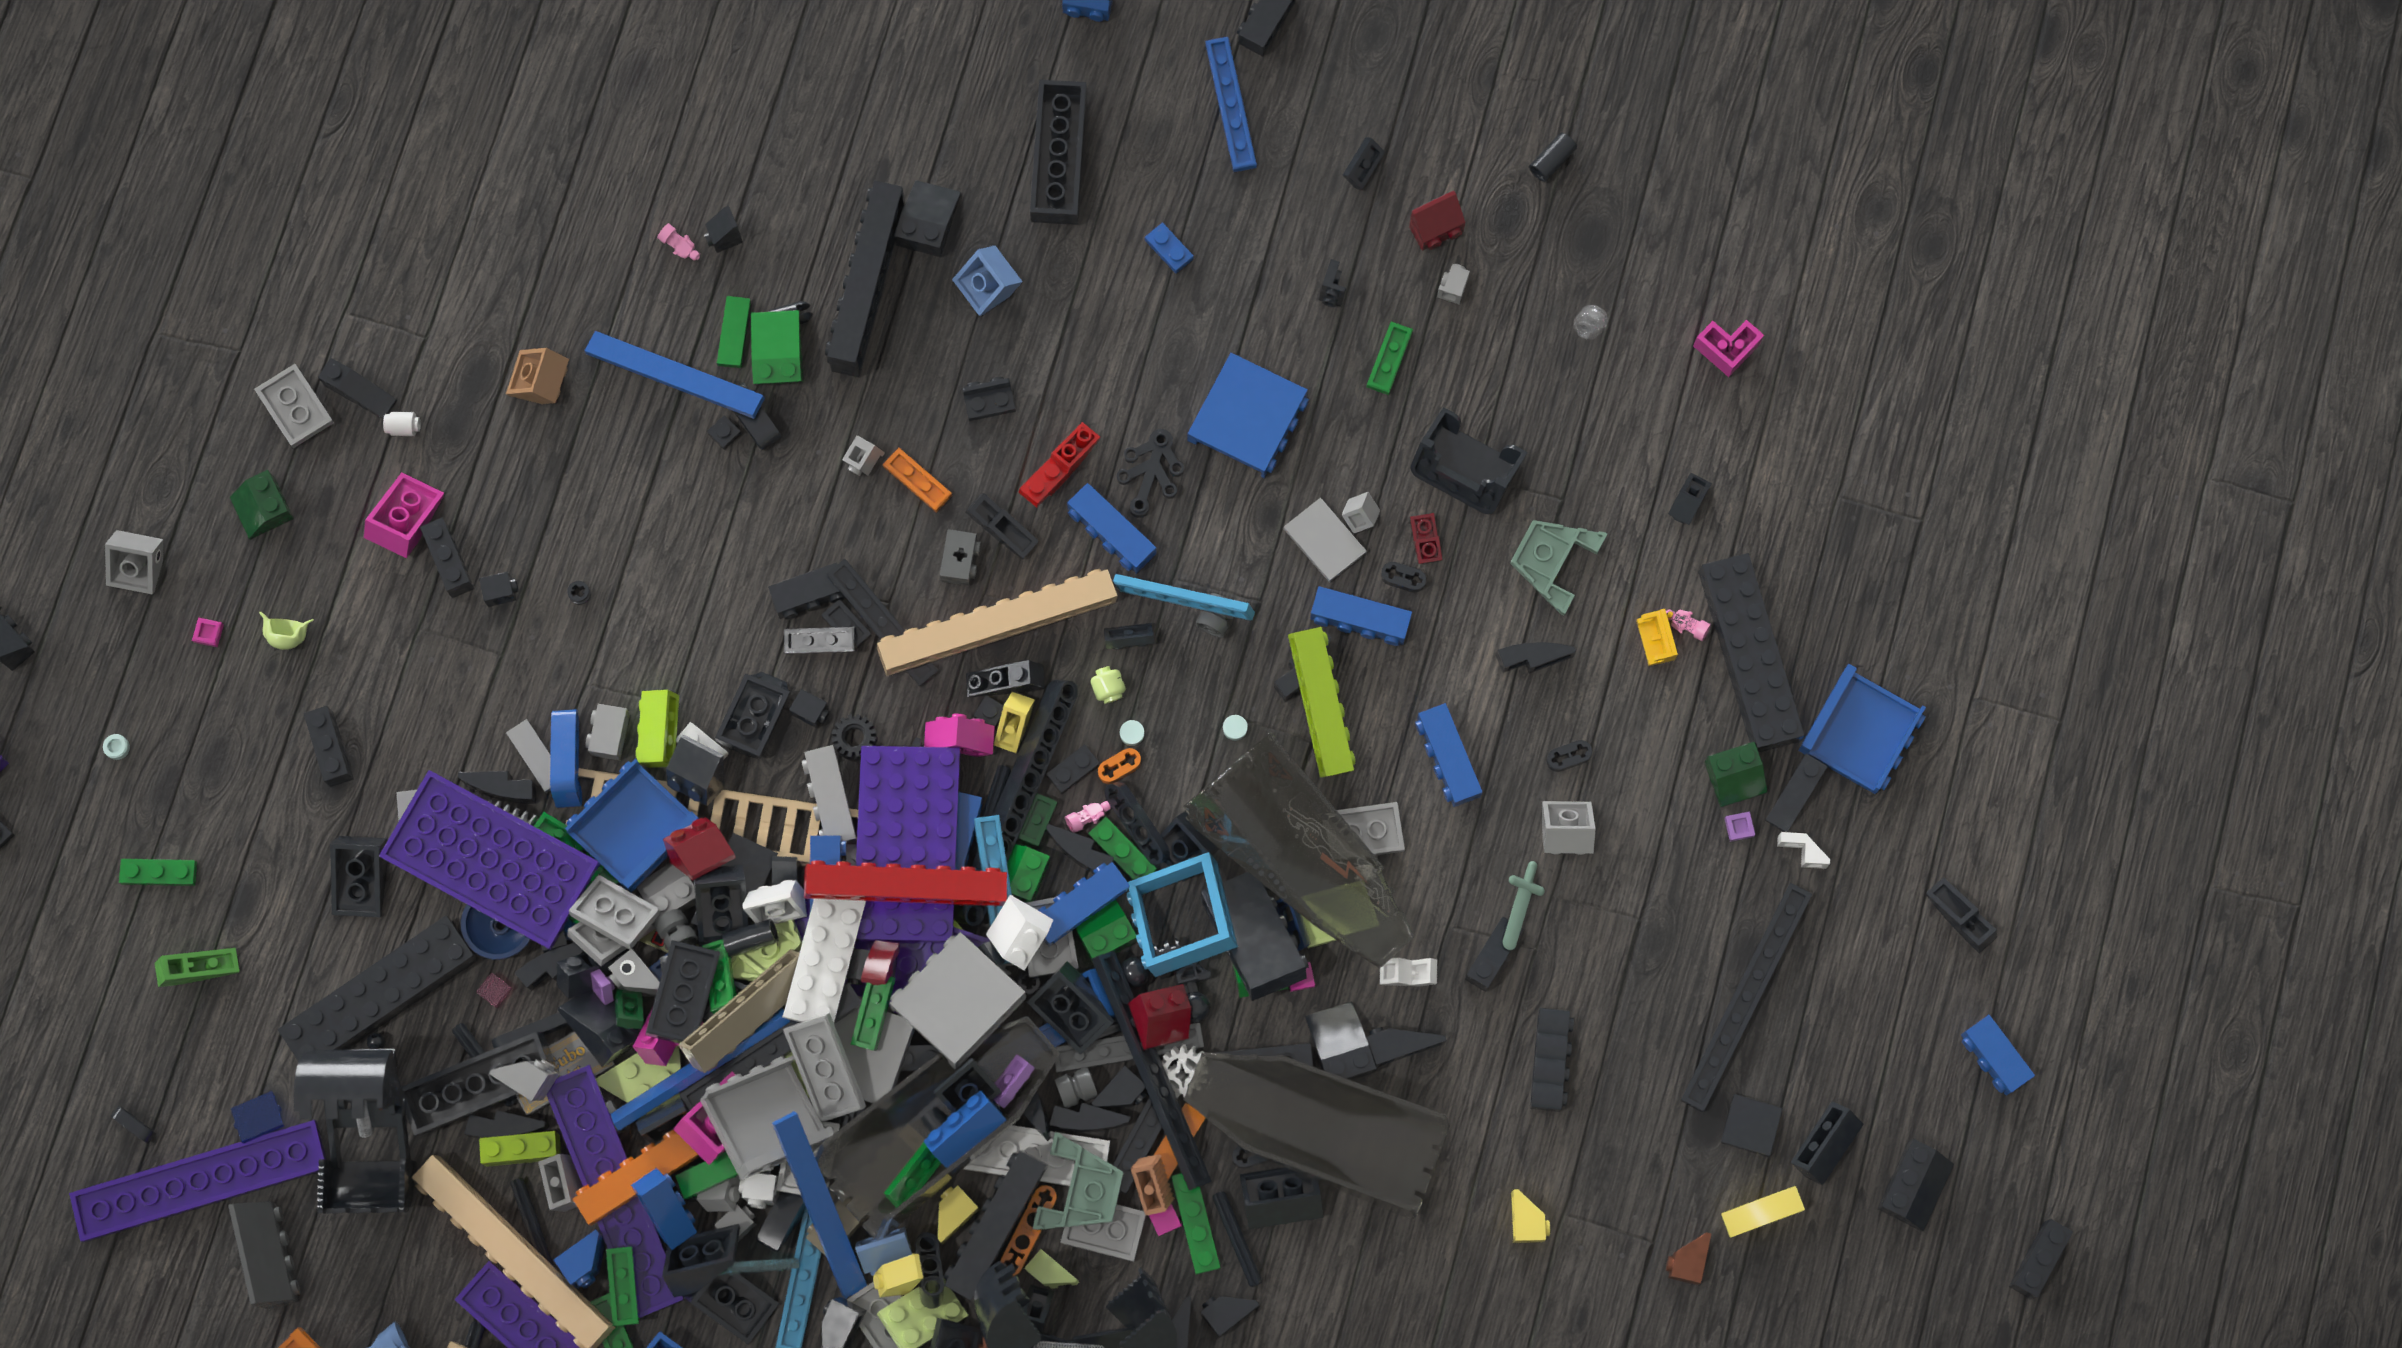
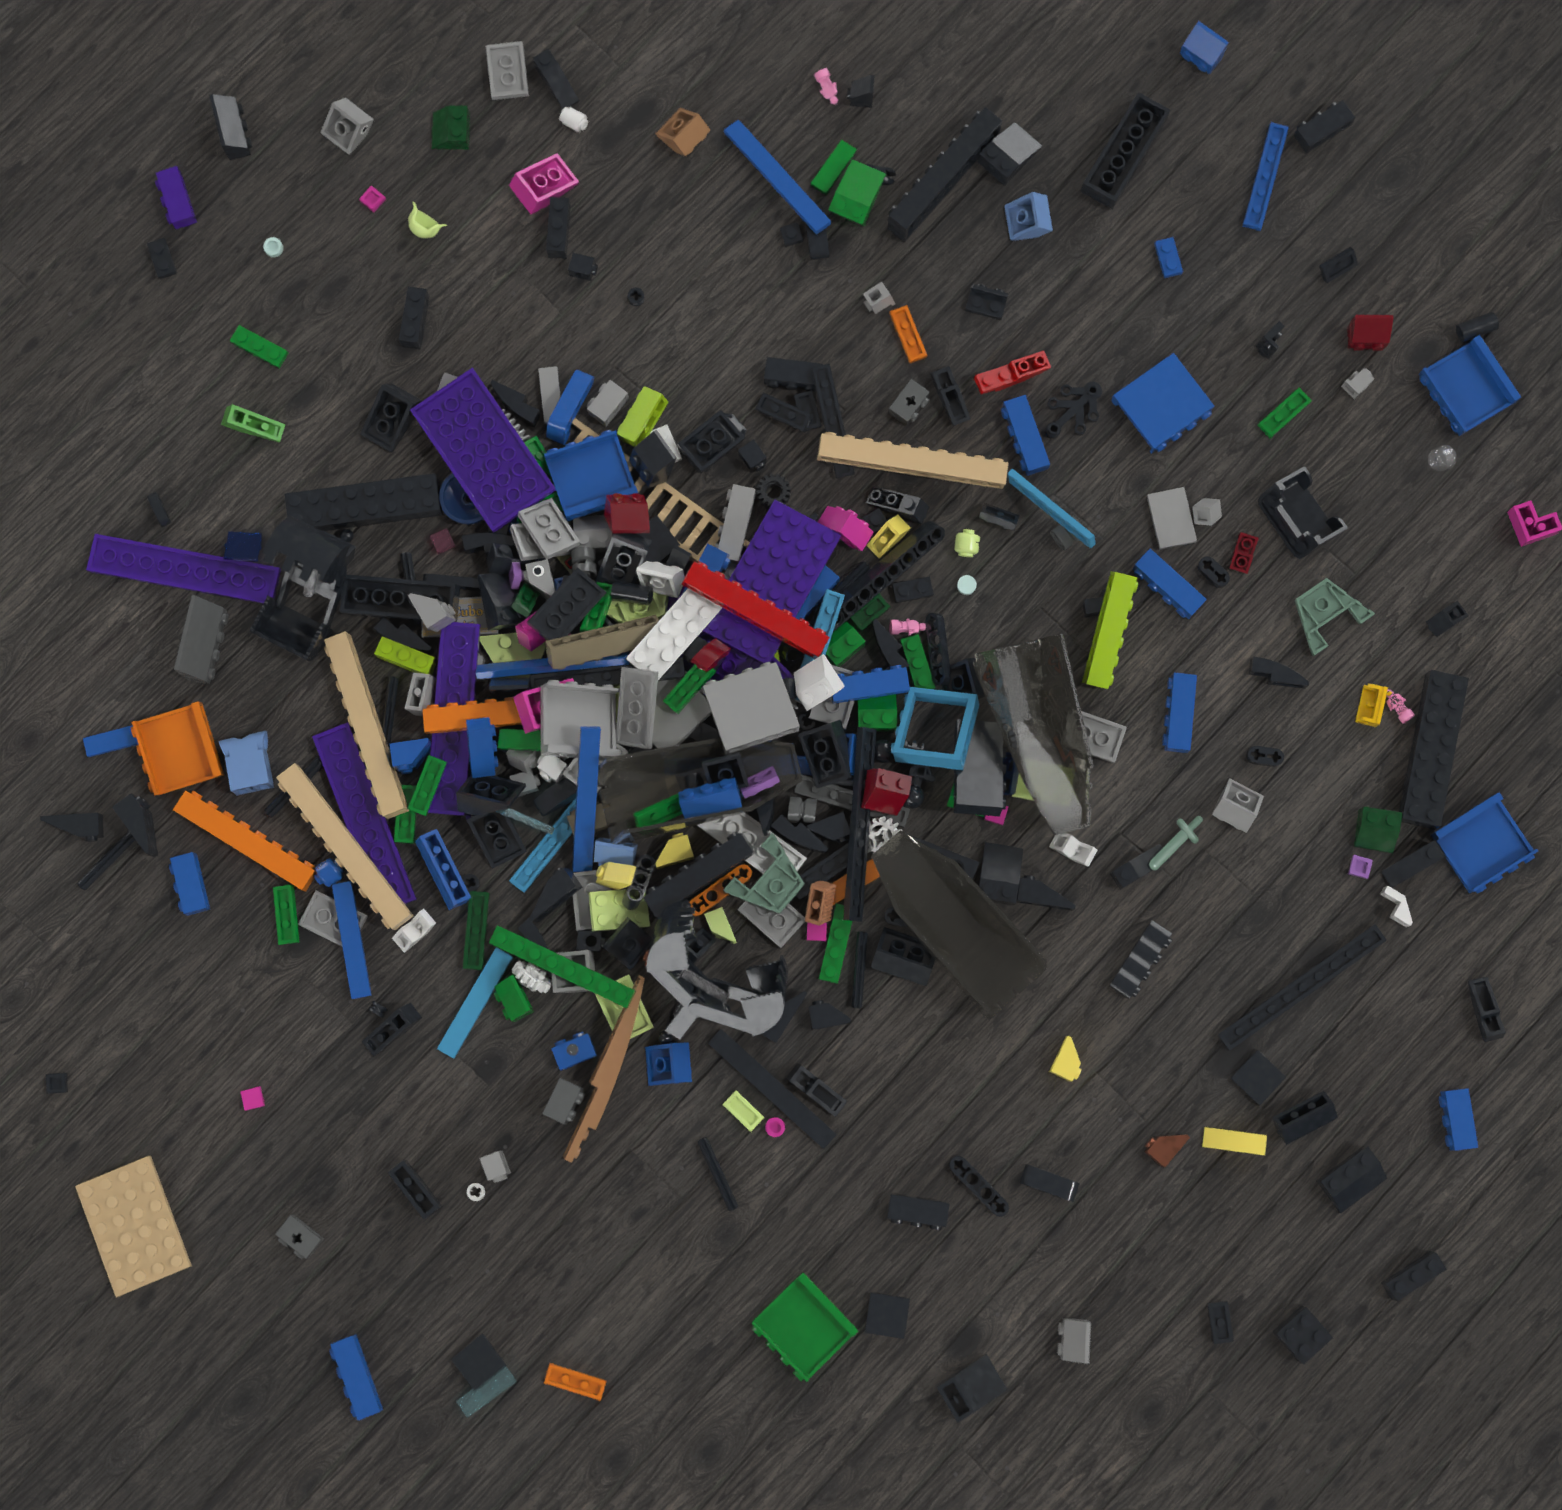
camera: 30 degrees right, 5 degrees up
orange beam [1098,748,1141,784] -> none
light aqua tile [1223,715,1247,740] -> none
none -> blue panel [1419,335,1521,436]

